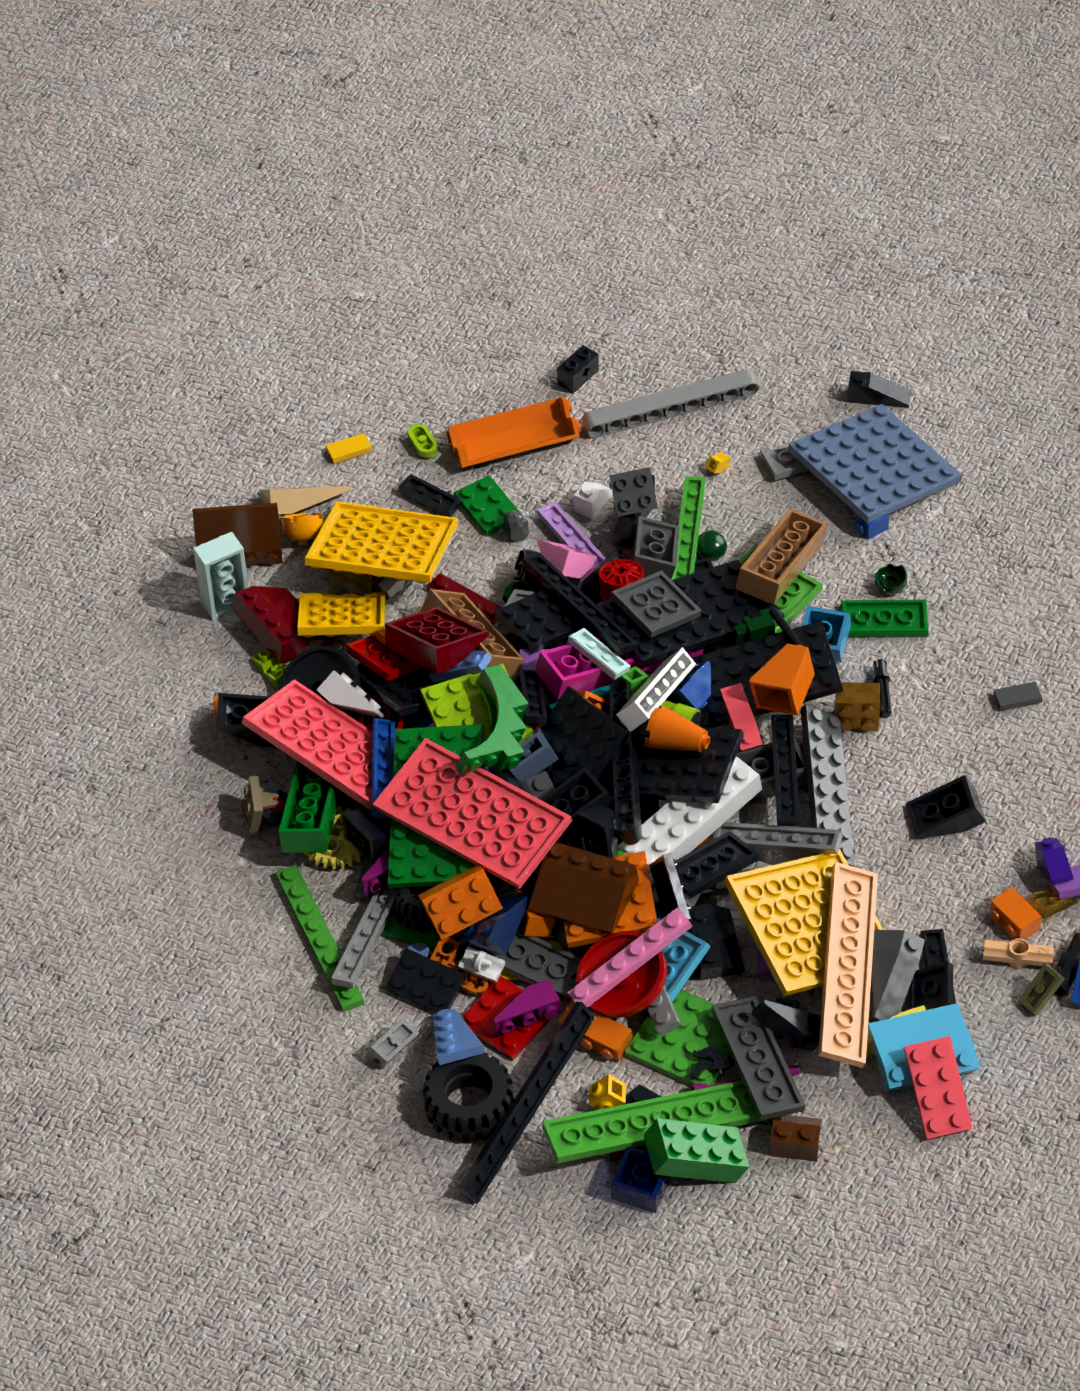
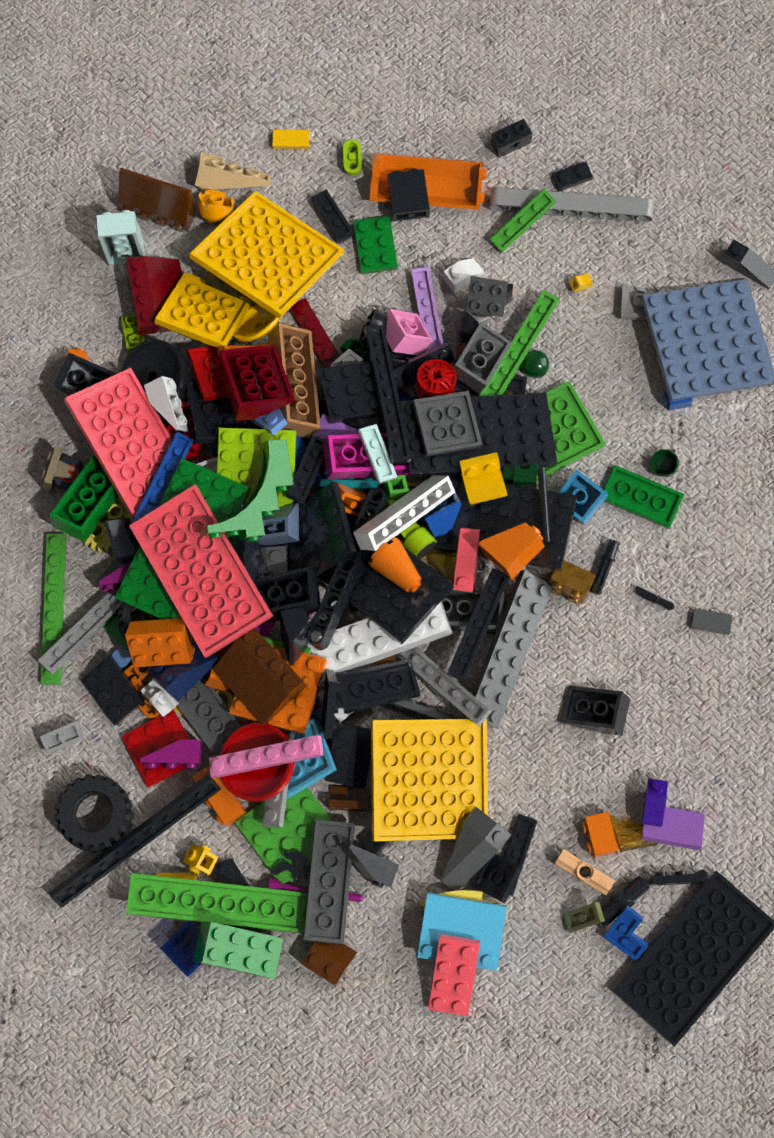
camera: 25 degrees right, 25 degrees up
medium blue wing [433,1009,485,1065] -> none
dark grey rock [503,510,529,543] -> none
medium nougat brick [735,508,828,605] -> none
light nougat plate [818,862,878,1068] -> none
none -> yellow dish [233,303,280,342]
none -> reddish brown panel [329,786,370,812]
none -> black panel [387,168,430,222]
none -> yellow bracket [459,452,507,504]
none -> bright green tile [490,188,556,252]
none -> black plate [552,161,593,192]
none -> black piece [635,586,675,610]

